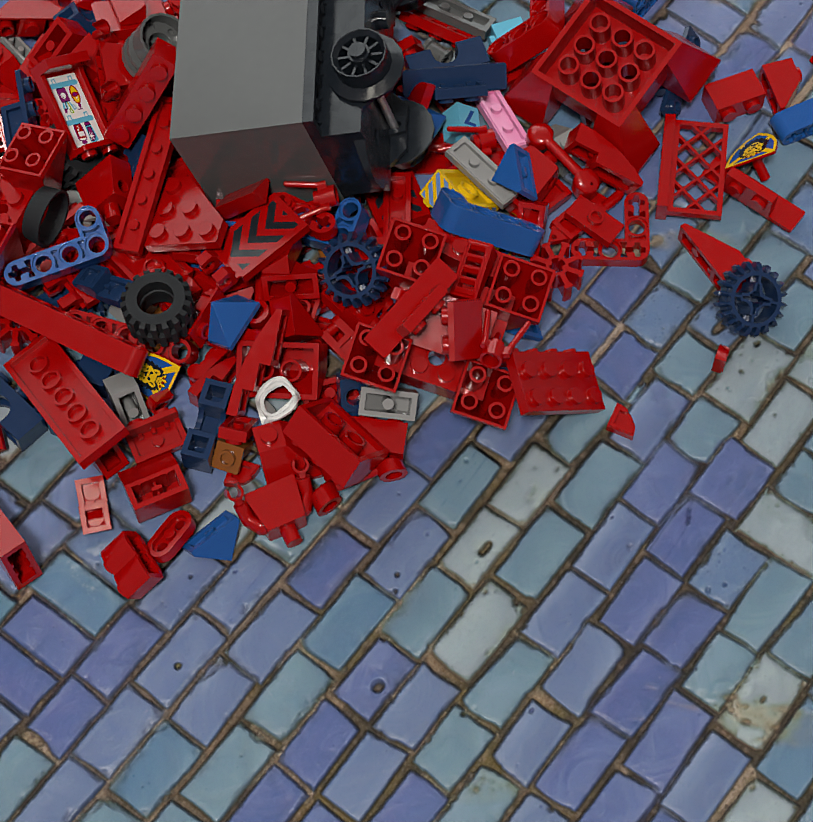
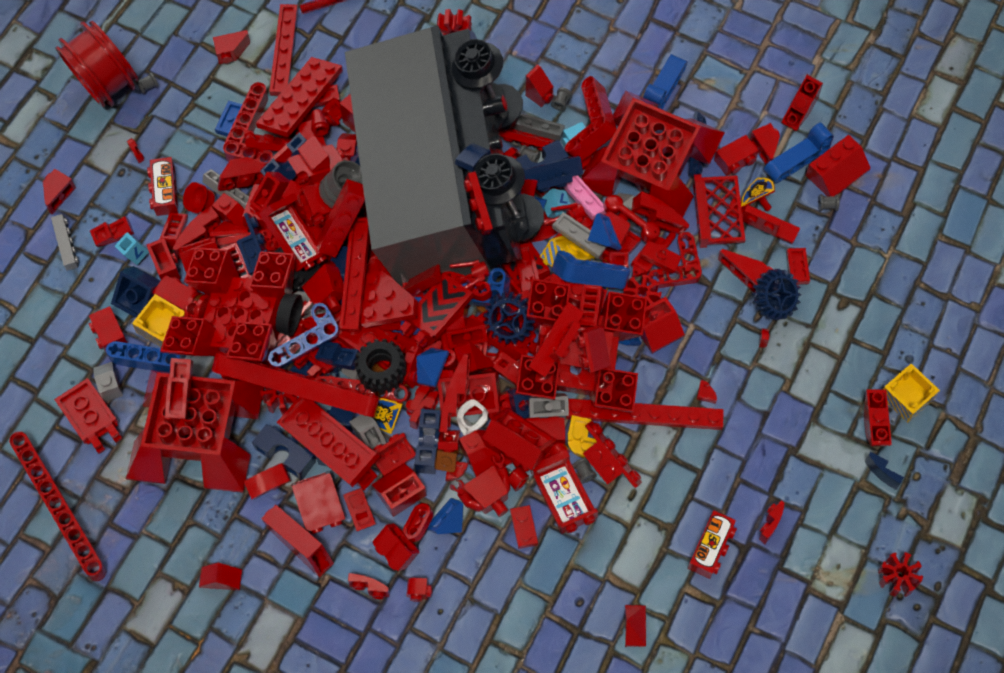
camera: 10 degrees left, 0 degrees up
red tile [145,388,174,414] -> none
red plant [479,310,531,369] -> none
red bracket [500,348,605,416] -> none
none -> red slope [291,471,345,534]
none -> red slope [348,573,390,600]
none -> red plate [406,578,432,602]
none -> dark blue slope [455,143,491,172]
none -> red plate [464,171,493,235]
none -> red plate [510,505,538,549]
none -> panel [530,450,598,534]
none -> red plate [566,398,724,430]
none -> yellow plate [567,415,597,458]
none -> dark grey bush [572,457,597,484]
none -> red bracket [583,421,642,488]
none -> red slope [625,605,646,647]
none -> red slope [640,296,685,354]
none -> brick [688,510,737,579]
none -> red slope [759,500,785,545]
none -> red plate [786,248,810,285]

